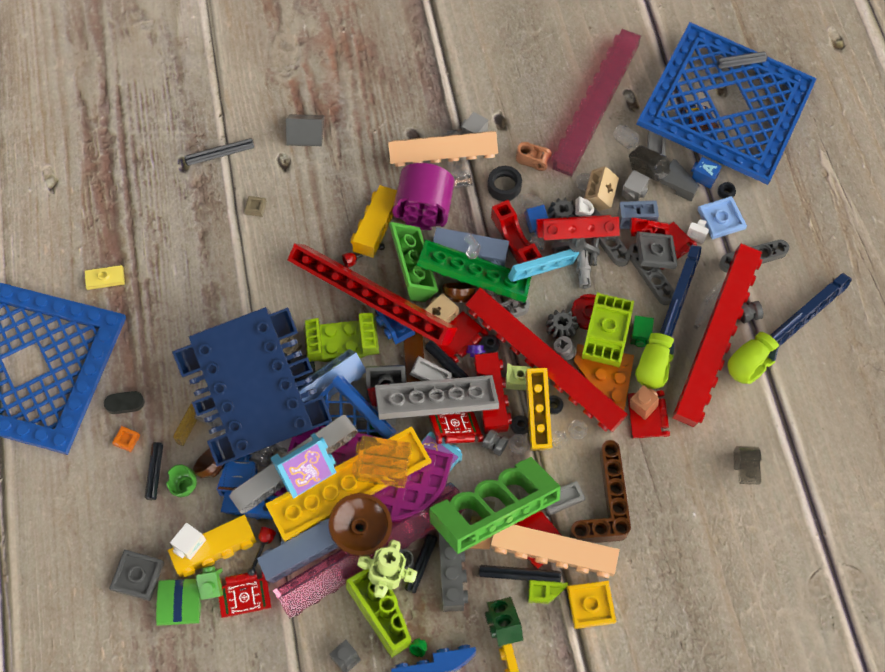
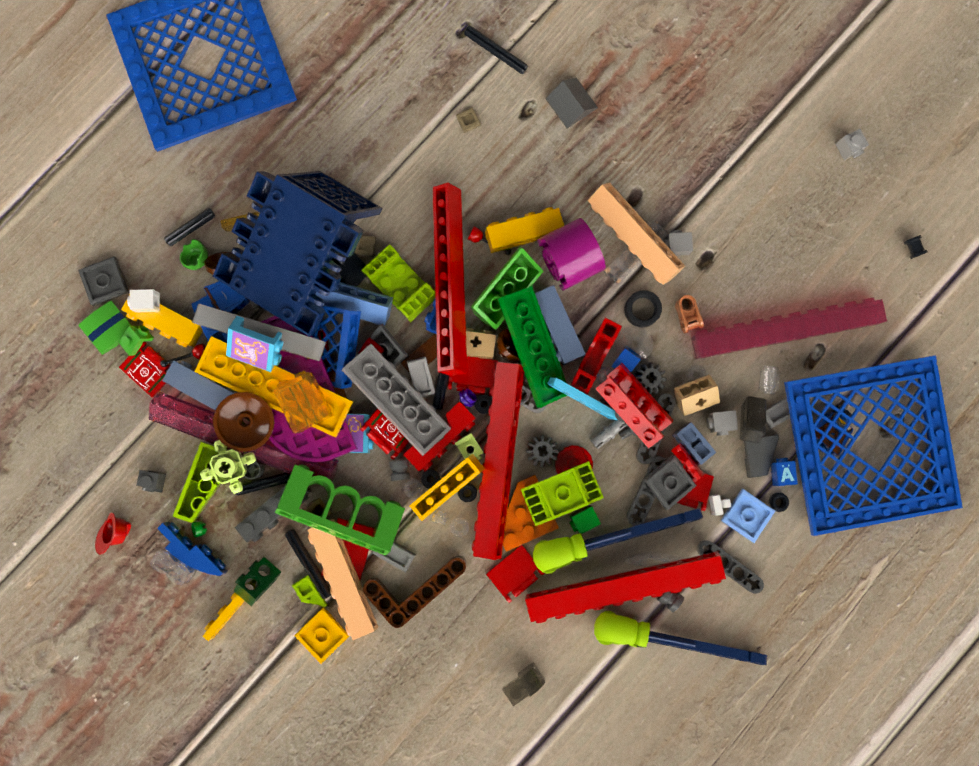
camera: 50 degrees right, 20 degrees up
light yellow plate [85,265,125,290] -> none
pearl dark grey tile [104,391,145,414] -> none
orange tile [112,426,140,452] -> none
clear arm [464,234,481,259] -> none
light grey wheel [553,336,577,360] -> none
white tile [575,197,594,216] -> none
nougat brick [630,385,659,419] -> none
axle [717,51,767,68] -> none

